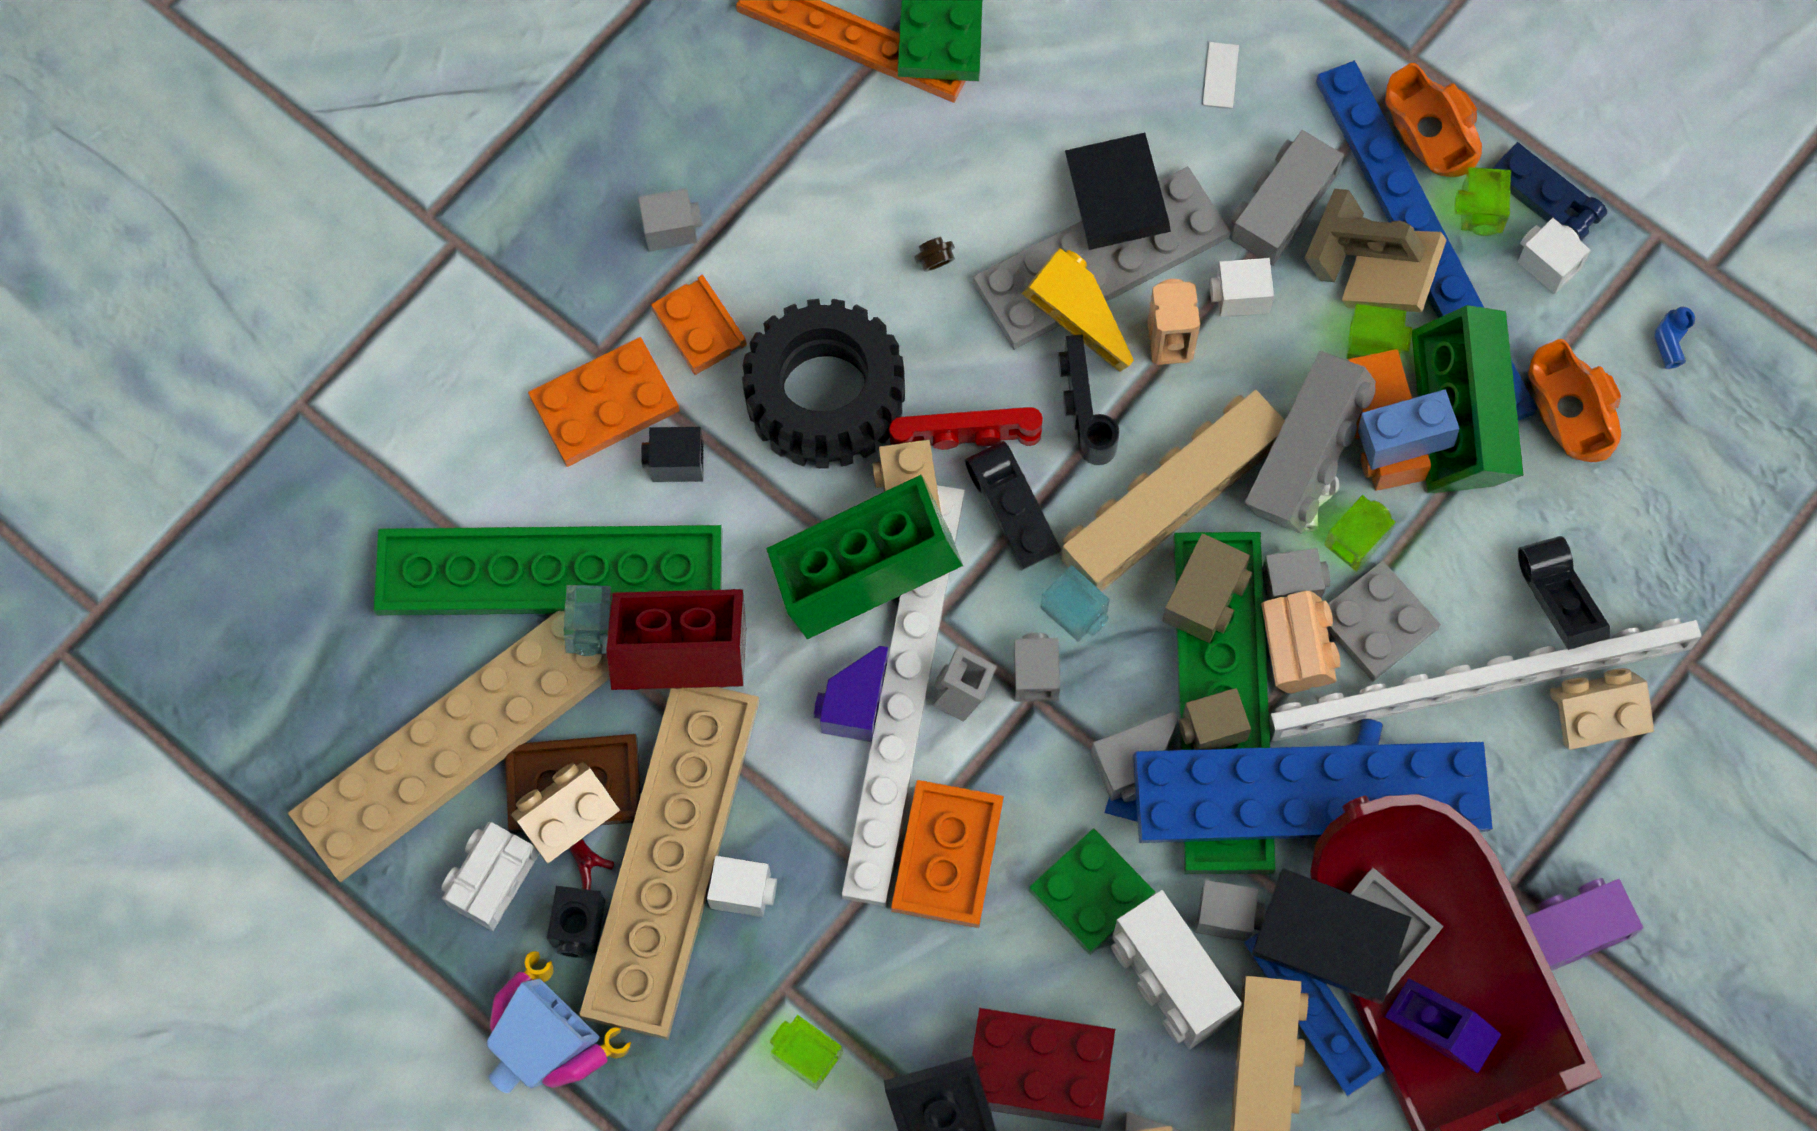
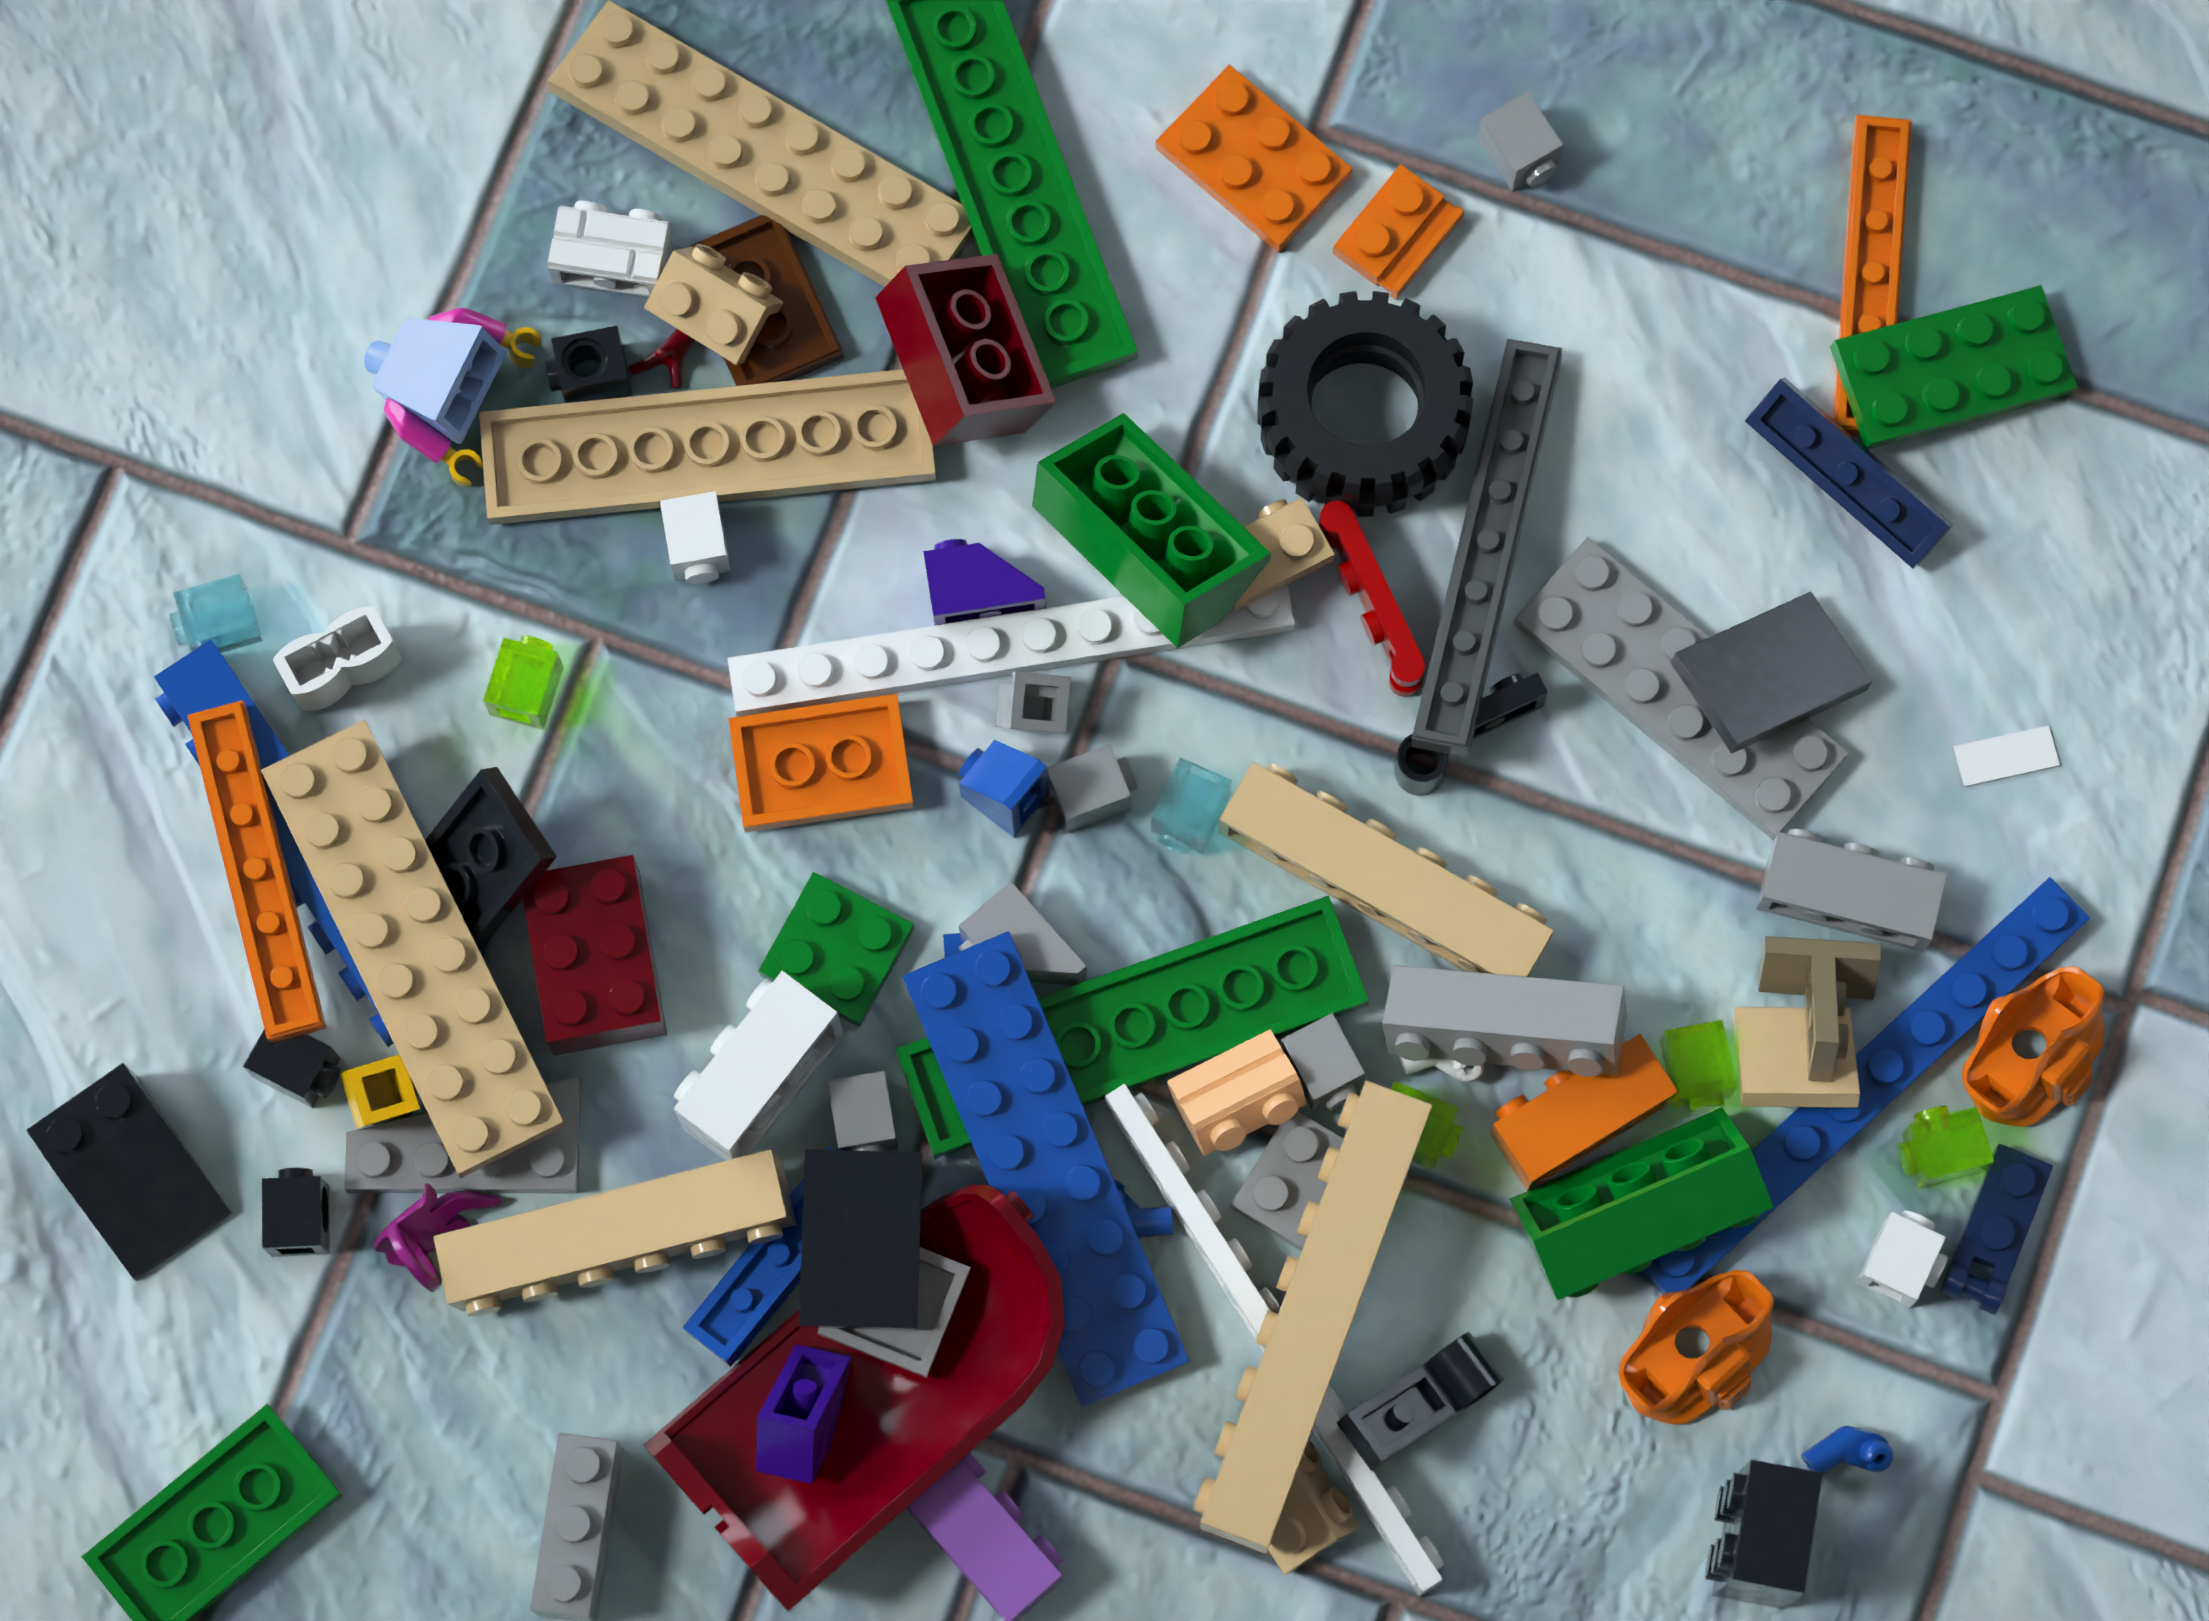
camera: 70 degrees right, 5 degrees up
clear light blue brick [563,585,612,656] -> none
black brick [641,427,704,482] -> none
dark brown plate [914,237,955,272] -> none
black plate [965,441,1062,571] -> none
yellow slope [1022,248,1134,372] -> none
light nougat brick [1147,279,1200,365] -> none
dark tan brick [1162,533,1252,643] -> none
dark tan brick [1179,688,1251,750] -> none
white brick [1210,258,1274,317] -> none
medium blue brick [1358,389,1459,470] -> none
none -> blue slope [958,740,1049,837]
none -> tan brick [1193,1080,1432,1554]
none -> dark grey tile [1412,338,1562,758]
none -> black brick [1705,1459,1823,1609]
none -> dark blue plate [1745,377,1954,569]

